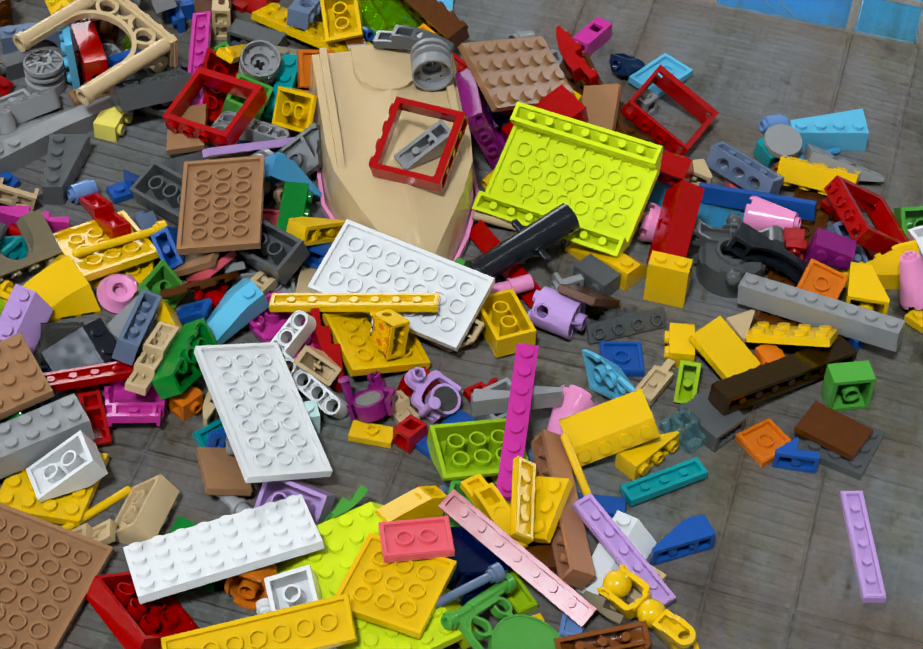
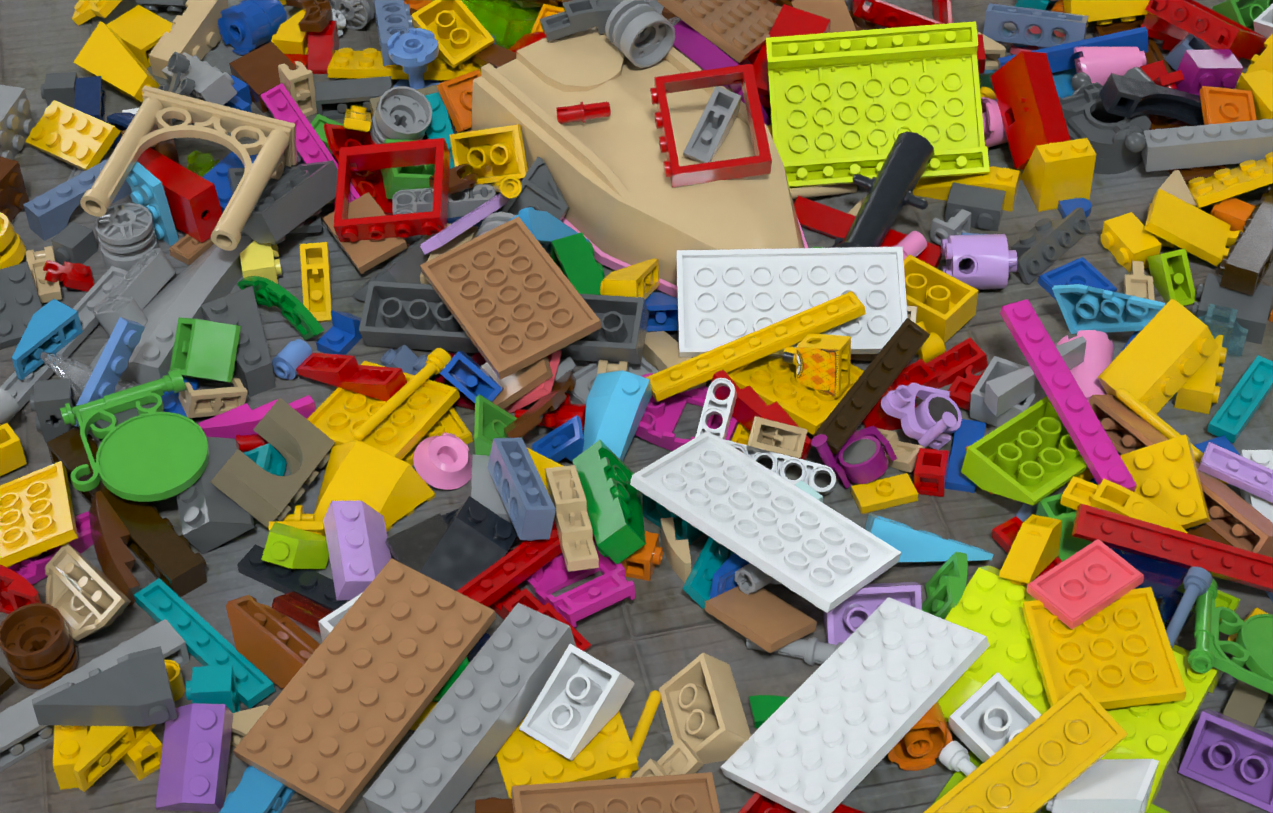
camera: 25 degrees left, 0 degrees up
yellow tile [510,456,536,544] -> none
reddish brown tile [557,284,621,308] -> none
none -> bright green slope [170,317,241,383]
none -> green tile [237,276,324,340]
none -> yellow slope [300,242,332,323]
none -> medium blue piece [387,28,440,89]
none -> reddish brown piece [429,164,478,196]
none -> yellow piece [488,176,522,198]
none -> red axle [556,102,611,124]
none -> dark brown tile [812,318,930,455]
none -> medium azure wedge [865,513,993,562]
none -> red slope [891,337,988,398]
none -> yellow piece [915,321,945,363]
none -> blue tile [1058,198,1092,219]

